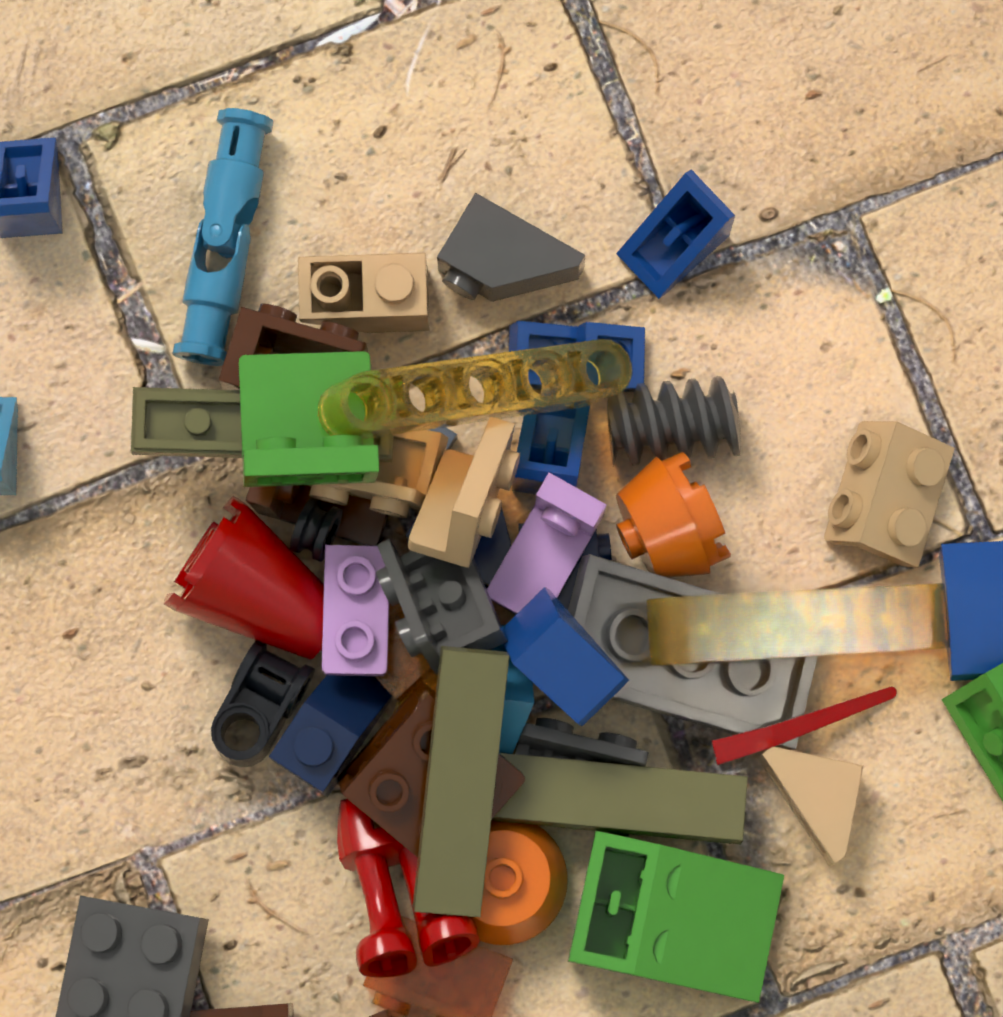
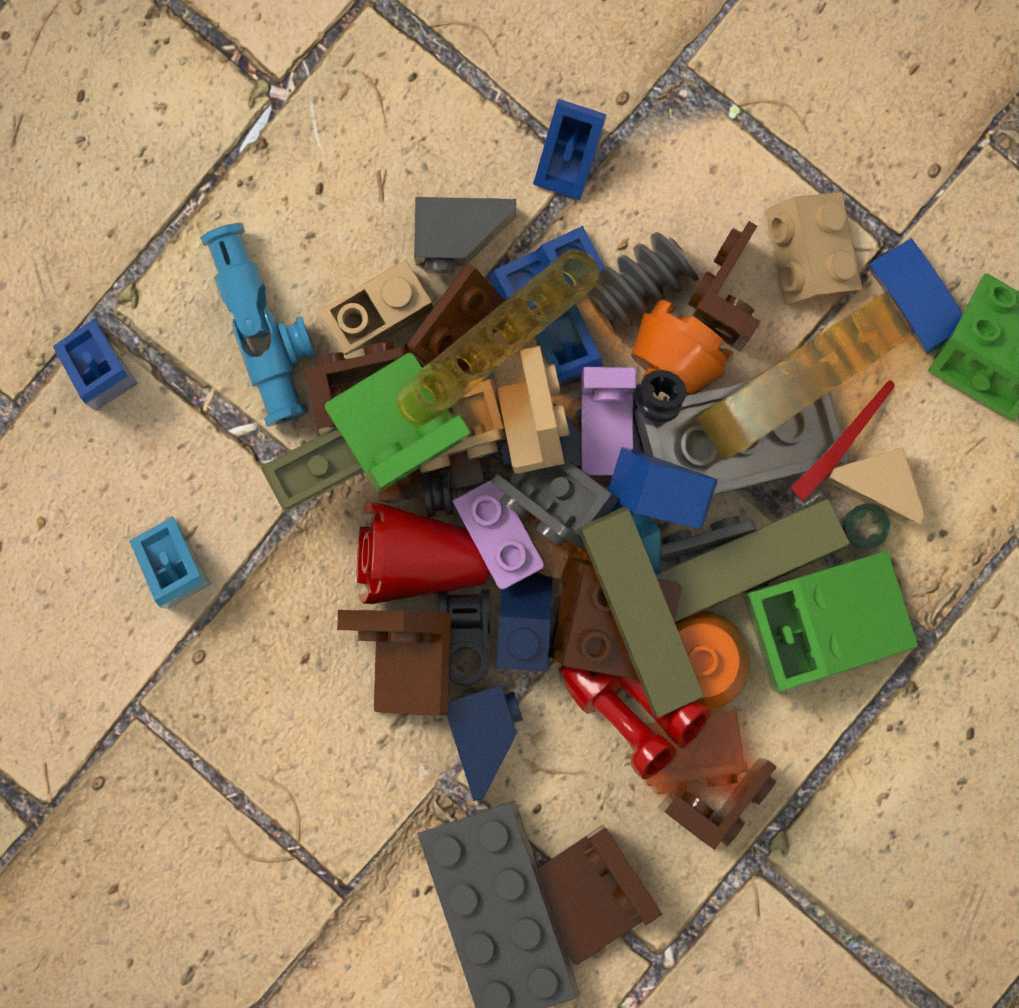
camera: 35 degrees left, 5 degrees up
none -> dark azure bush [278,316,316,366]
none -> reddish brown bracket [337,610,451,716]
none -> reddish brown bracket [404,264,511,387]
none -> dark blue slope [447,685,523,801]
none -> black bush [636,370,686,423]
none -> reddish brown bracket [688,221,761,352]
none -> clear green bush [842,503,890,550]

